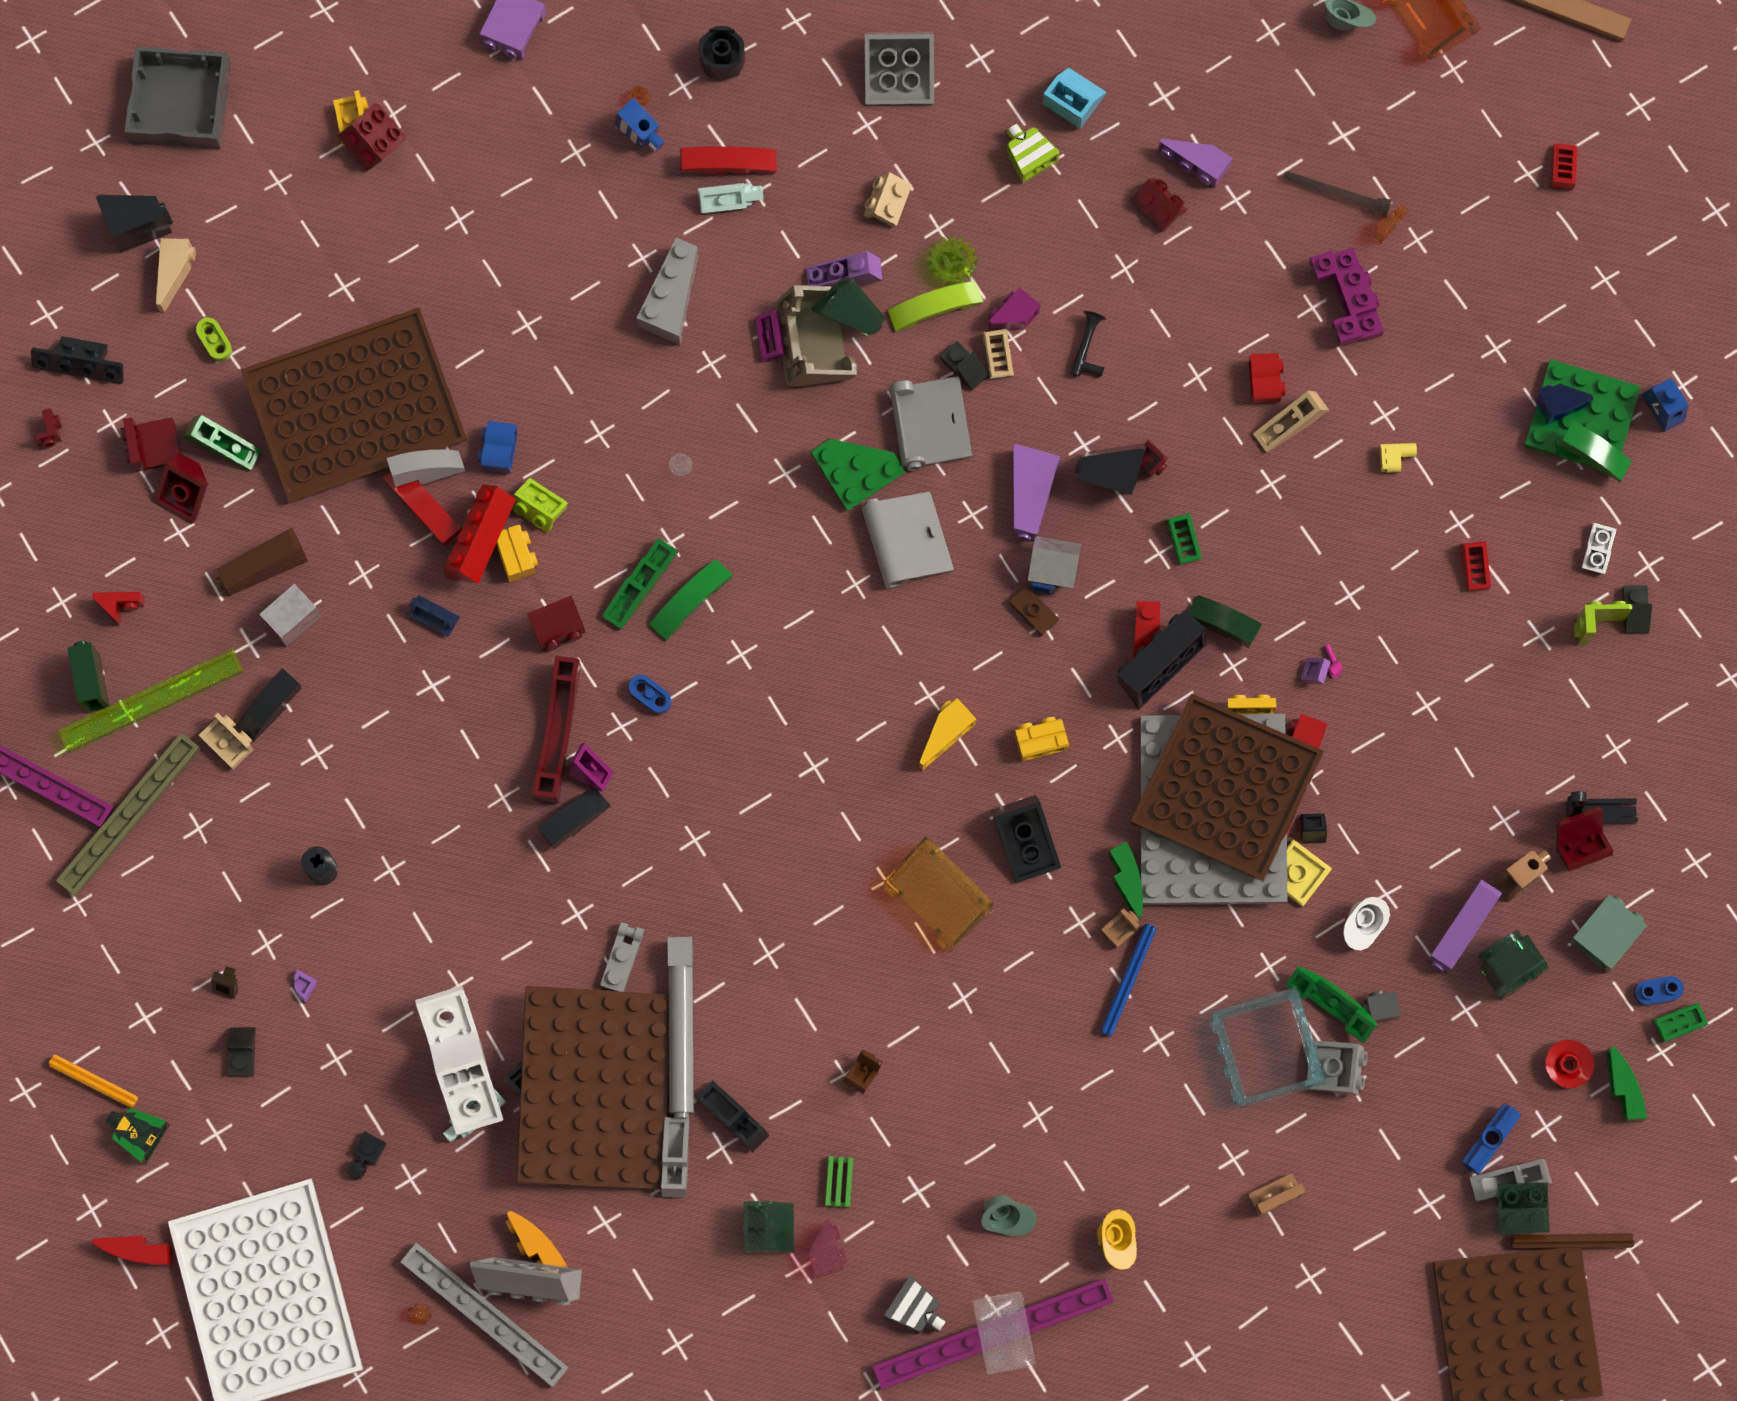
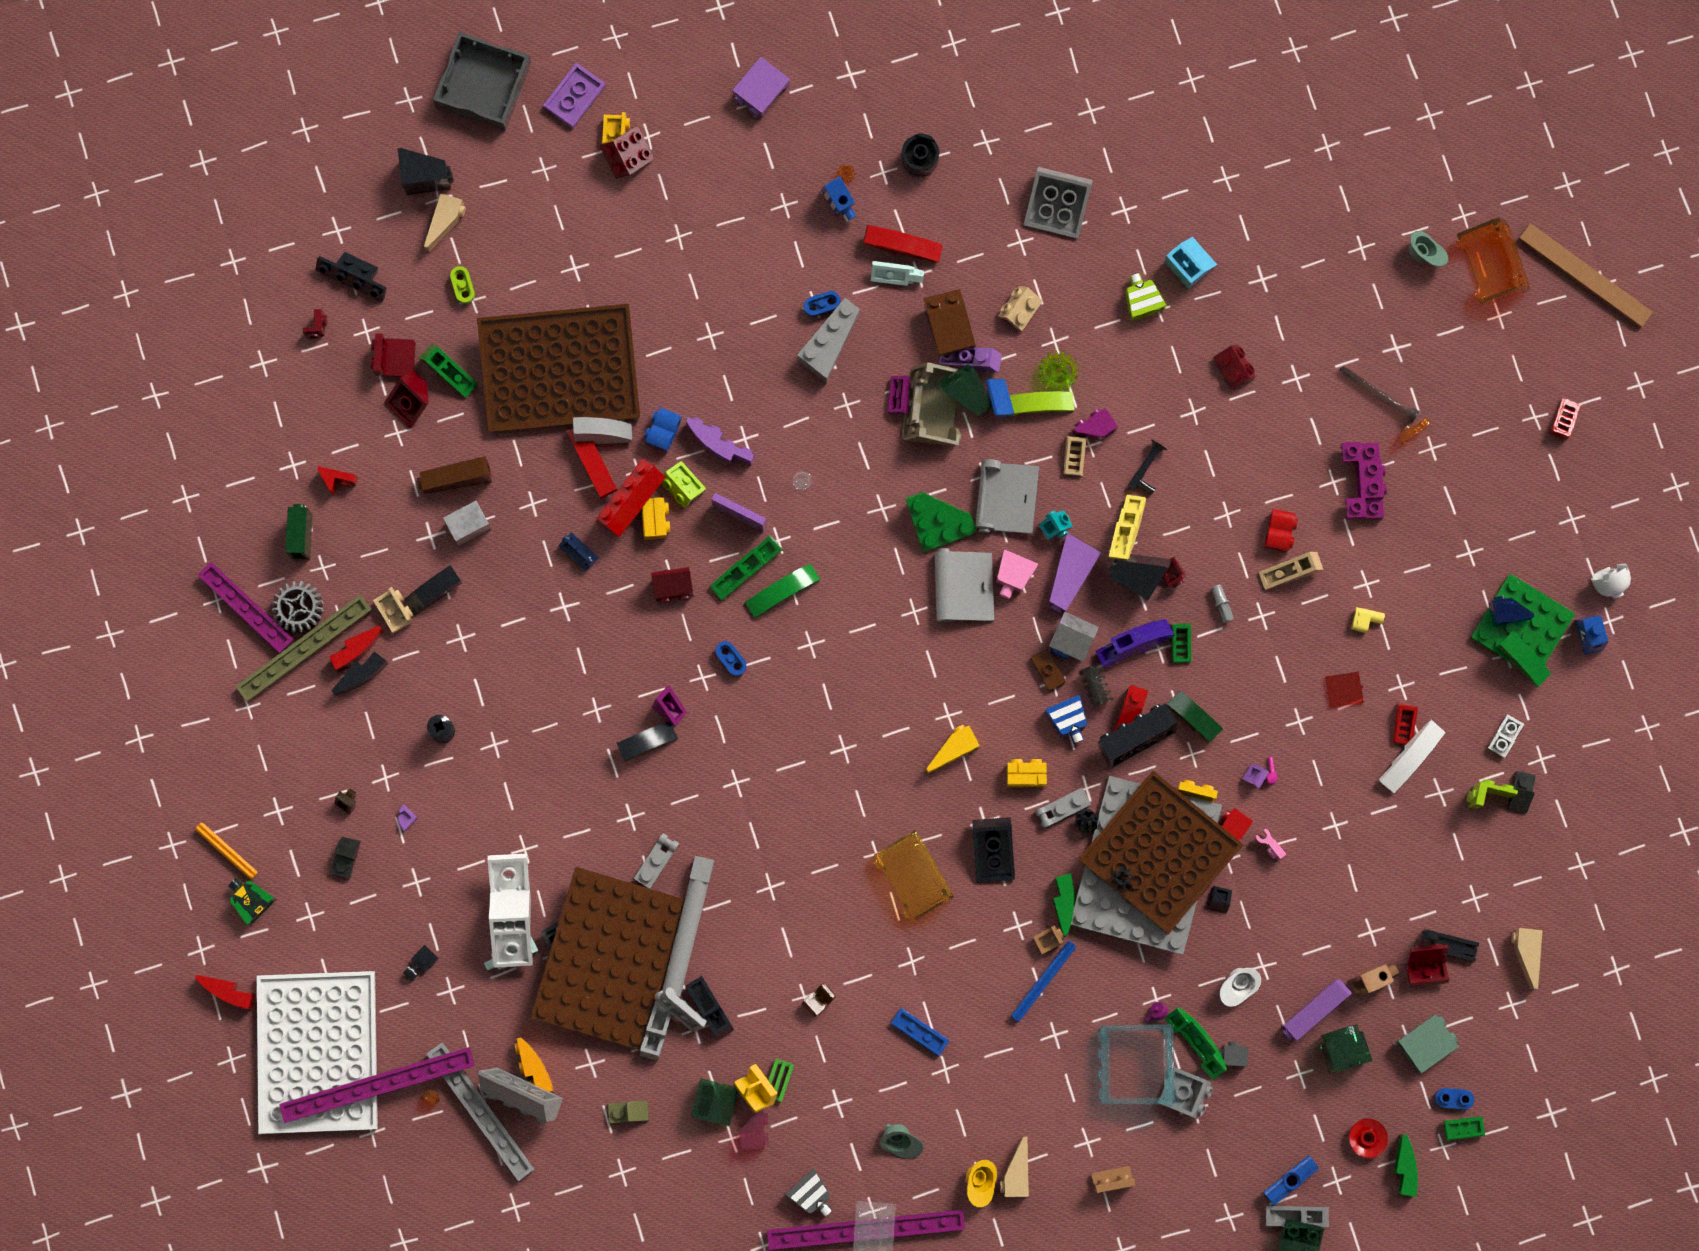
camera: 10 degrees right, 5 degrees up
clear neon green plate [58,649,244,753] -> none
dark red arch [533,656,581,804] -> none
pearl dark grey slope [940,341,989,391] -> none
medium lavender slope [1158,139,1232,188] -> none
light yellow tile [1287,839,1332,907] -> none
none -> light grey gear [272,581,324,633]
none -> magenta plate [279,1047,475,1123]
none -> red slope [329,625,383,672]
none -> black slope [331,651,388,696]
none -> medium lavender tile [543,63,606,129]
none -> olive slope [608,1101,649,1123]
none -> light grey plate [655,987,707,1032]
none -> medium lavender slope [686,417,755,465]
none -> medium lavender tile [711,493,766,532]
none -> yellow panel [734,1064,778,1113]
none -> blue plate [804,291,841,317]
none -> blue tile [890,1008,950,1057]
none -> reddish brown slope [923,289,976,356]
none -> blue slope [986,379,1014,419]
none -> bright pink torso [996,550,1038,599]
none -> tan slope [1000,1137,1029,1197]
none -> light grey plate [1034,788,1091,829]
none -> teal brick [1039,510,1073,540]
none -> torso [1044,695,1087,744]
none -> black gear [1075,809,1099,834]
none -> clear smoke piece [1079,664,1113,707]
none -> dark purple slope [1096,619,1175,669]
none -> light yellow slope [1109,495,1146,561]
none -> black gear [1111,866,1135,891]
none -> magenta piece [1146,1002,1168,1022]
none -> light grey axle [1210,585,1234,623]
none -> bright pink plate [1255,829,1286,860]
none -> clear red piece [1325,672,1364,708]
none -> white slope [1379,720,1445,793]
none -> tan slope [1511,928,1543,990]
none -> white cylinder [1591,564,1631,598]

